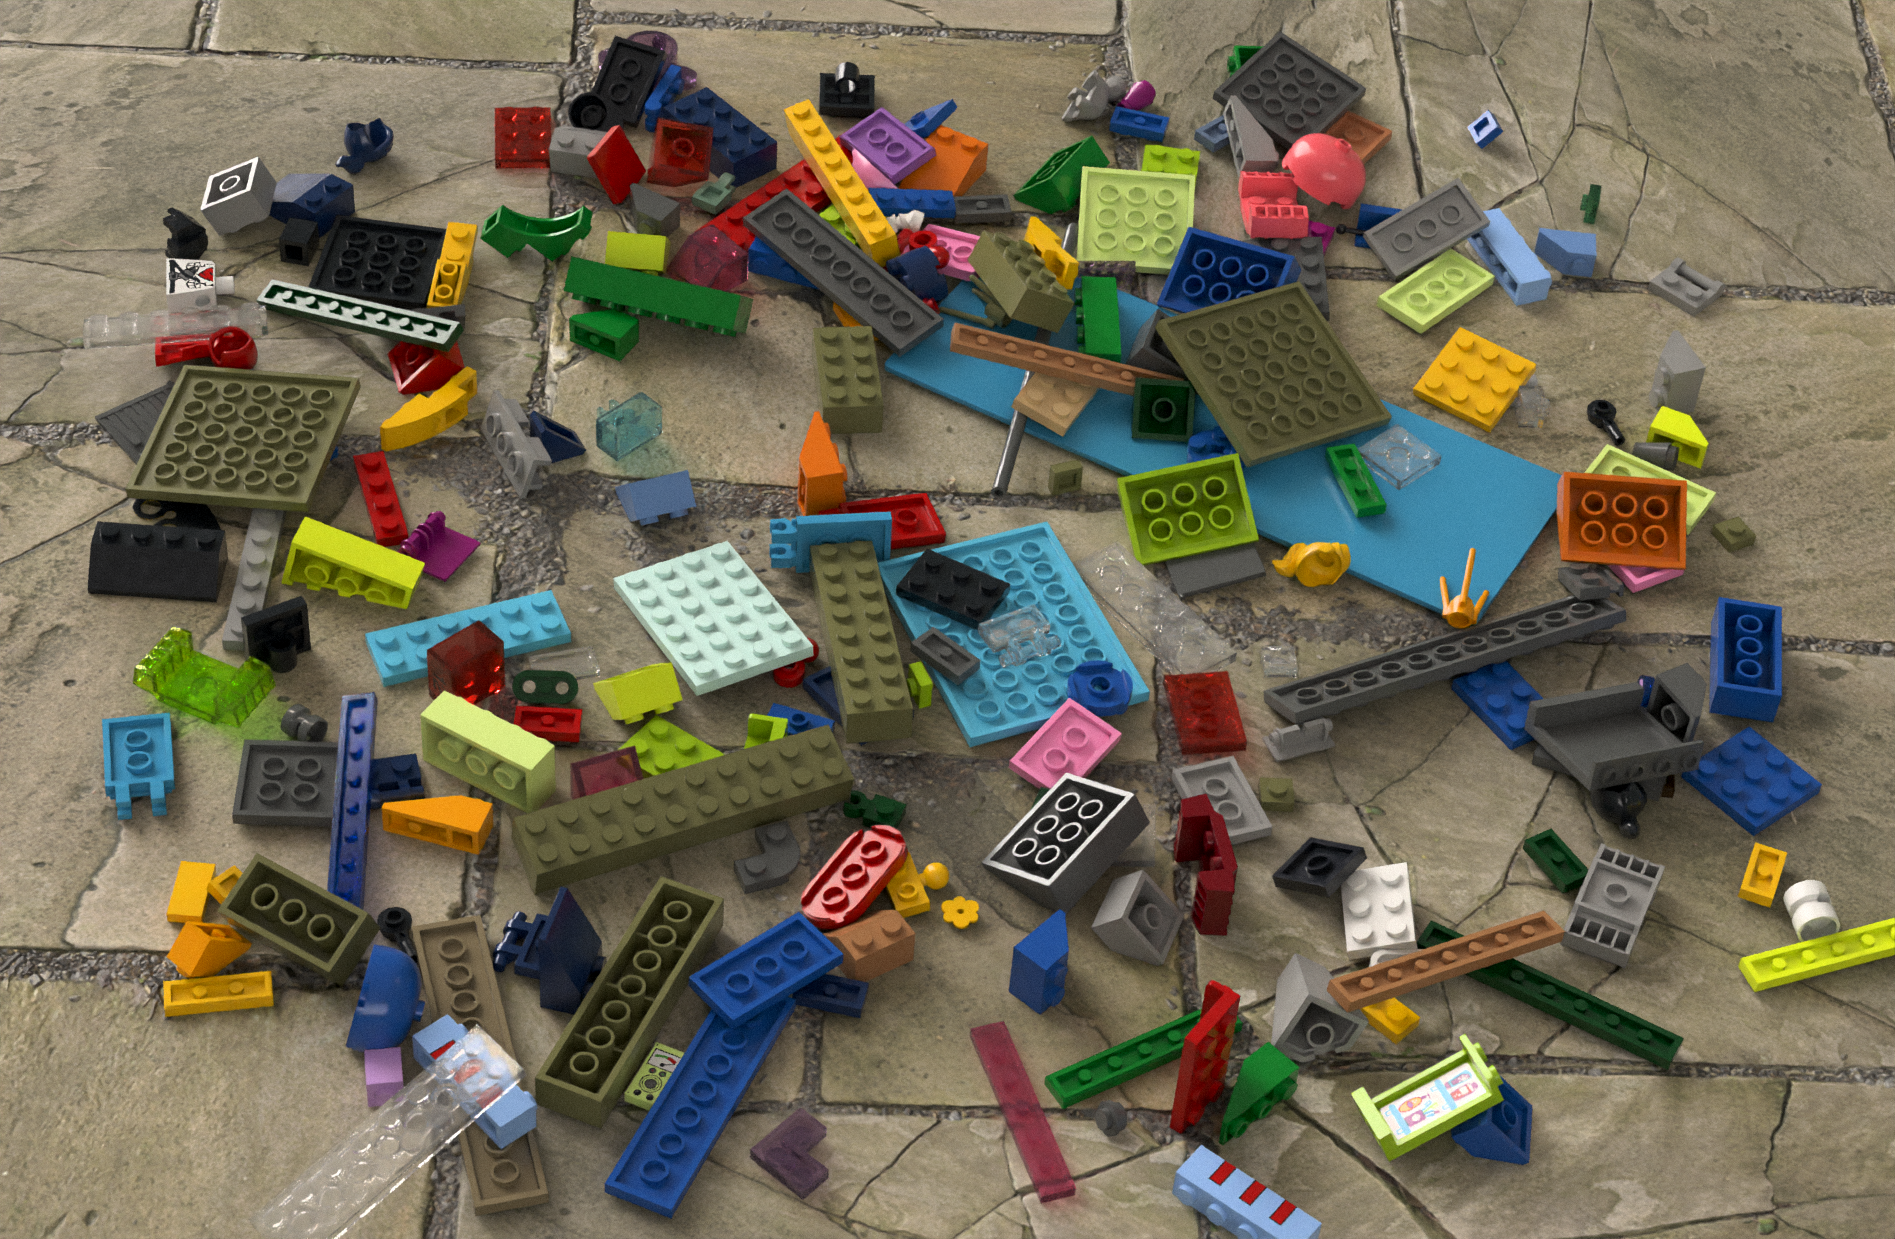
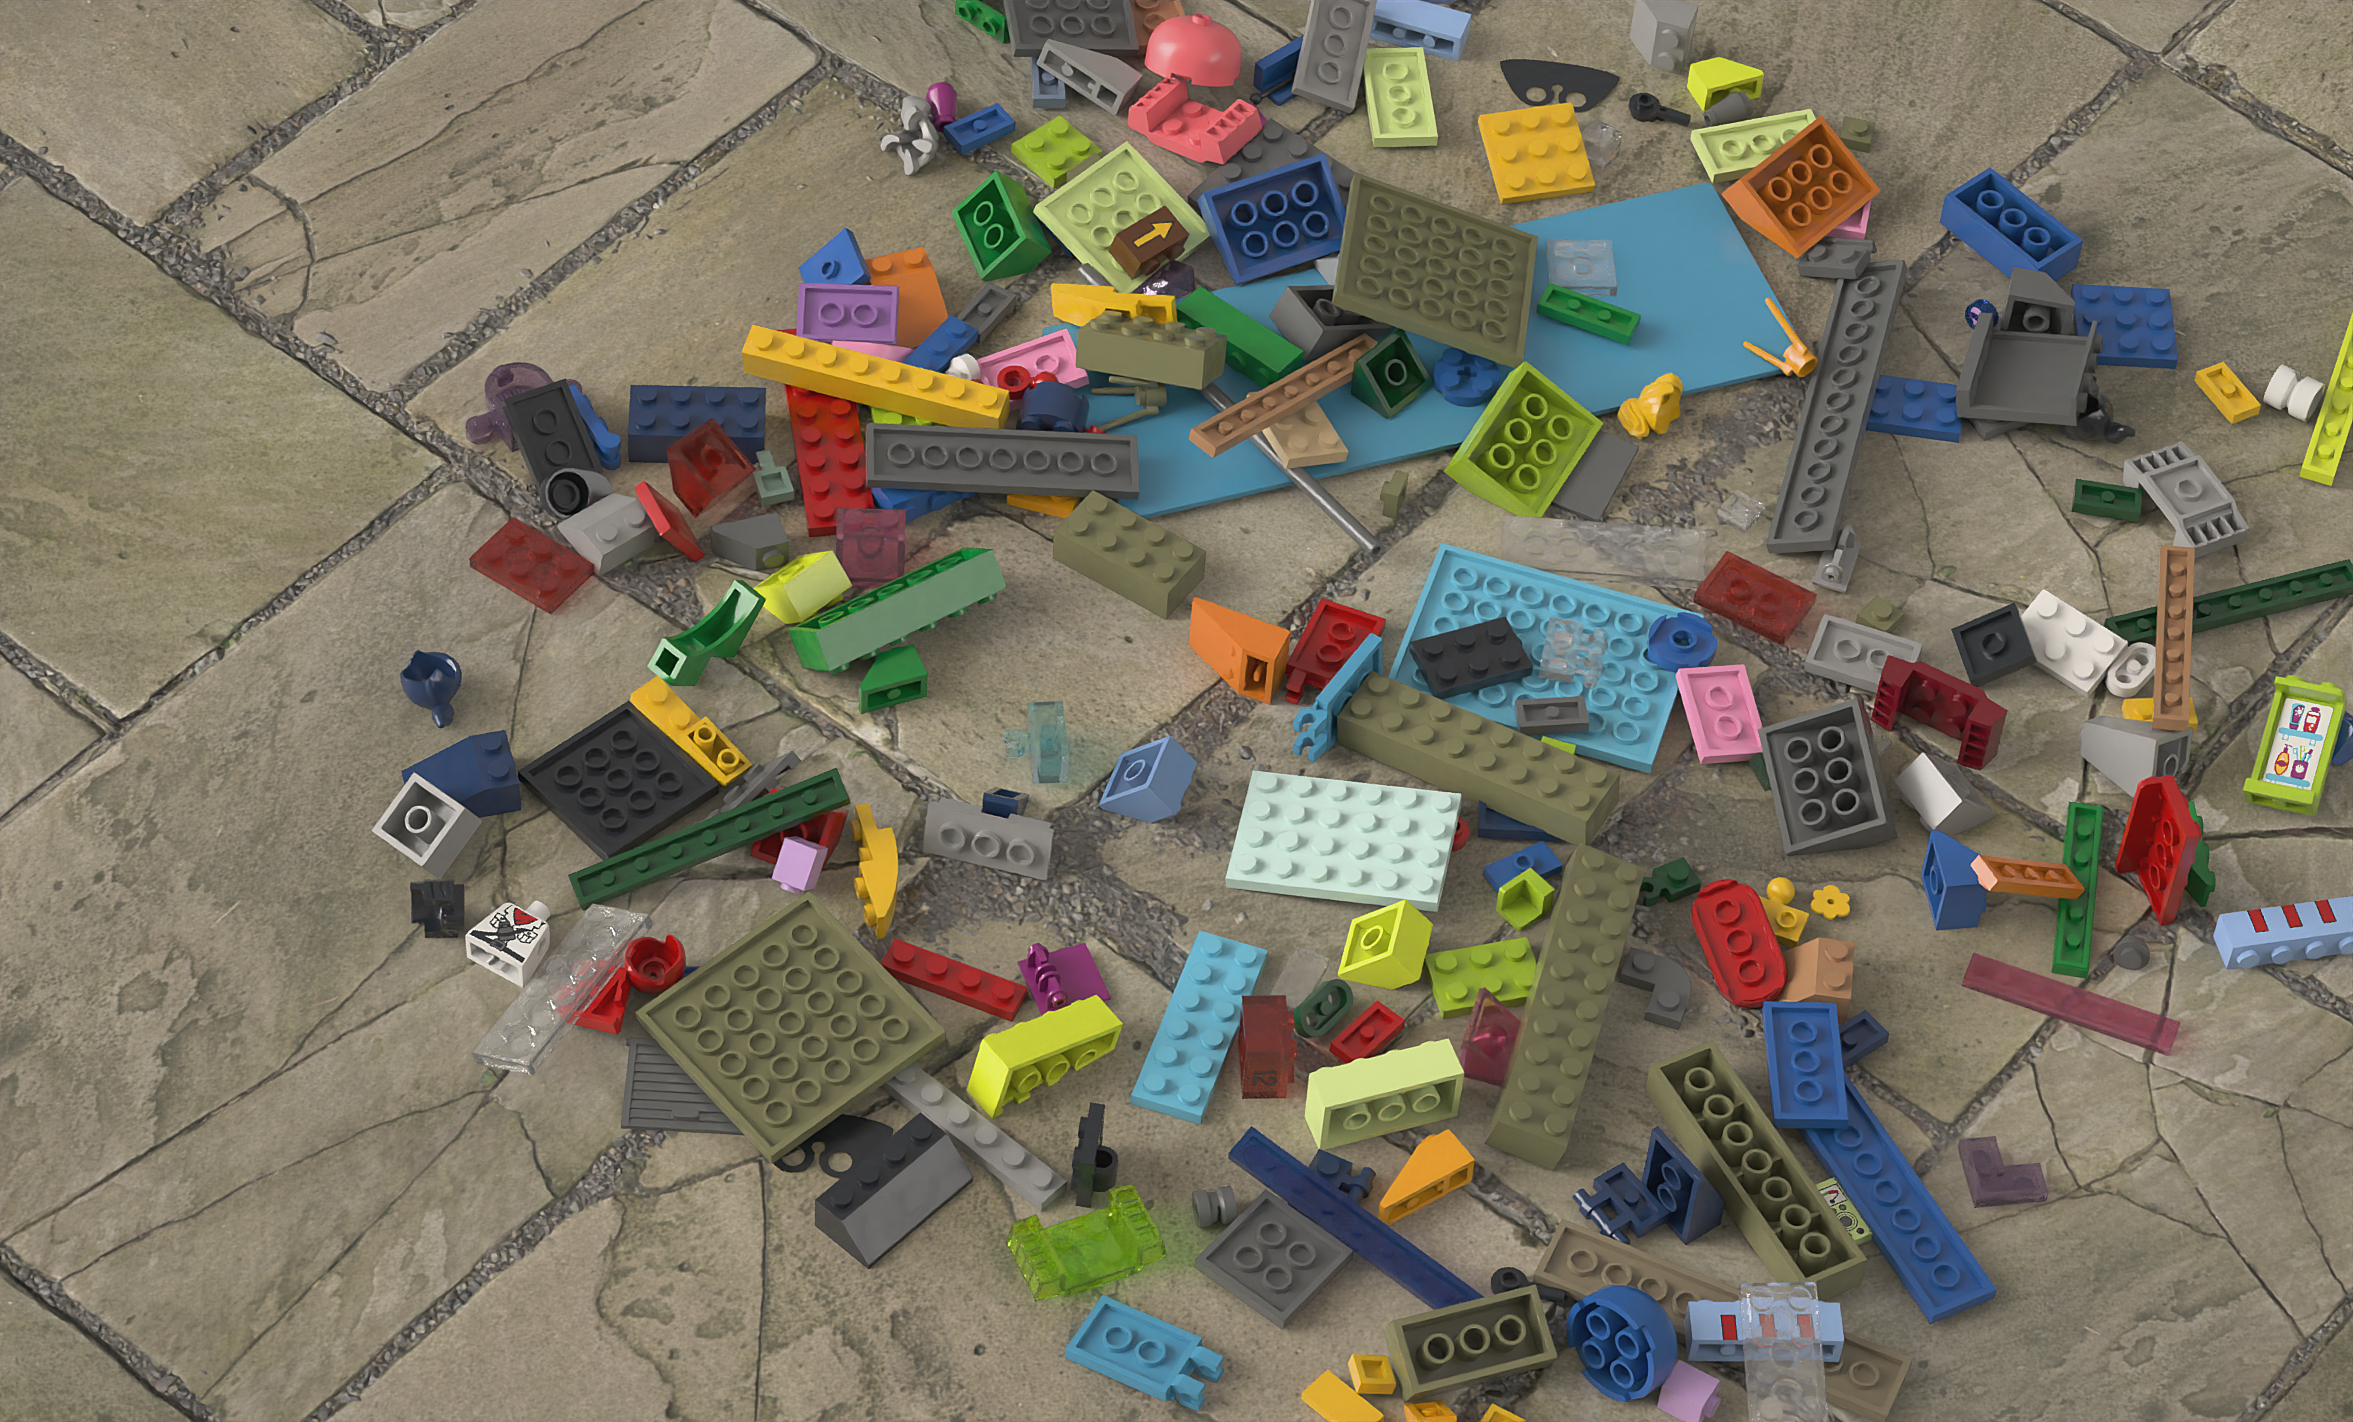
camera: 50 degrees left, 5 degrees up
black brick [279,218,320,266] -> none
black plate [819,62,875,118] -> none
none -> lavender brick [772,836,828,894]
none -> reddish brown brick [1108,205,1190,280]
none -> black piece [1500,59,1619,112]
none -> orange plate [1970,855,2085,900]

